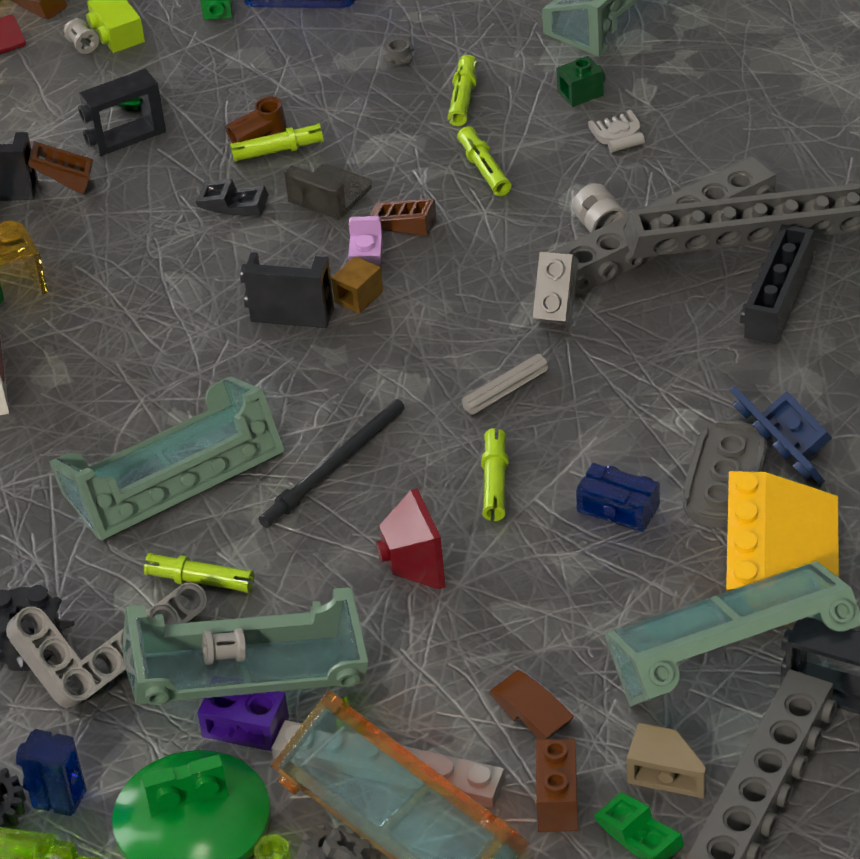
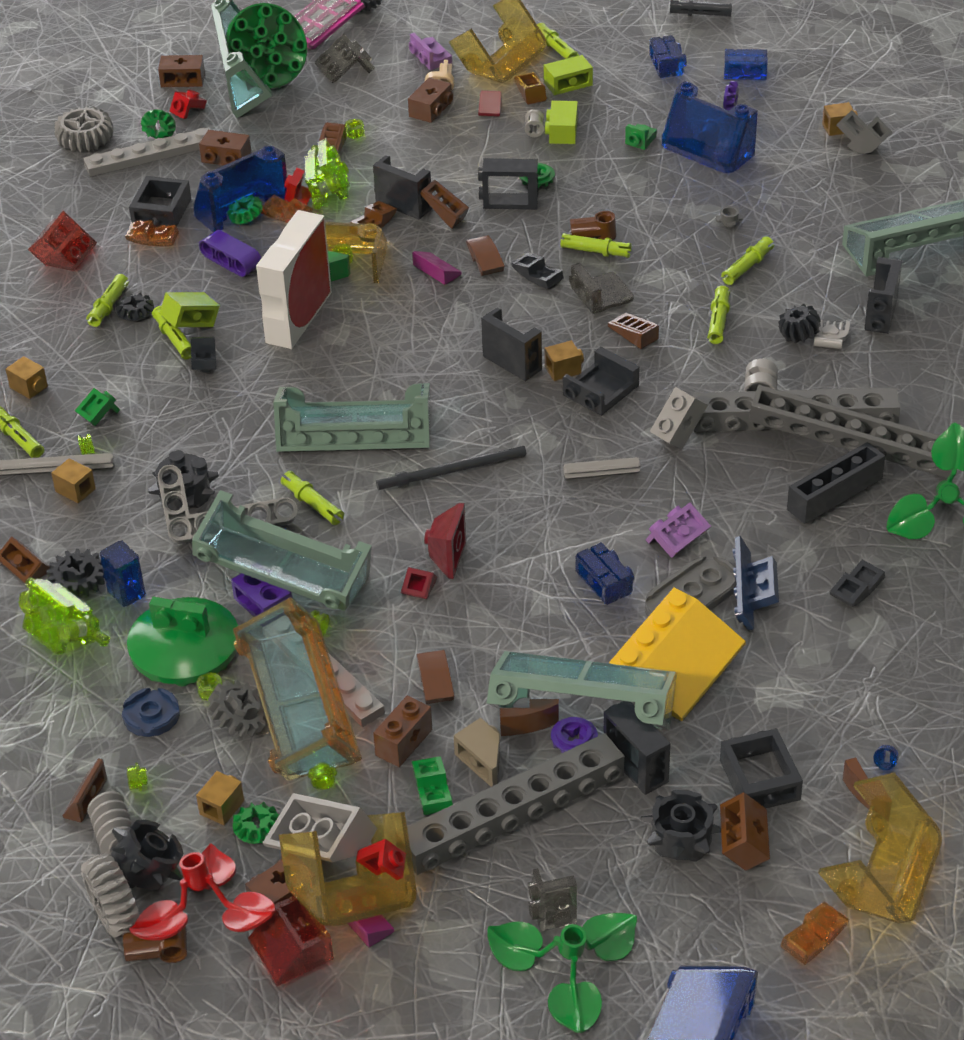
camera: 30 degrees right, 0 degrees up
light grey bush [202,628,246,665] -> none
lavender bracket [348,216,383,266] -> none
lime pin [481,428,509,521] -> none
dark green brick [556,56,606,107] -> none
none -> dark red slope [401,567,437,600]
none -> magenta slope [412,251,462,285]
none -> reddish brown slope [466,235,505,276]
none -> reddish brown slope [500,699,559,736]
none -> dark purple gear [551,717,598,753]
none -> black panel [563,347,640,416]
none -> medium lavender bracket [646,503,711,558]
none -> black gear [778,304,821,344]
none -> black panel [864,257,902,334]

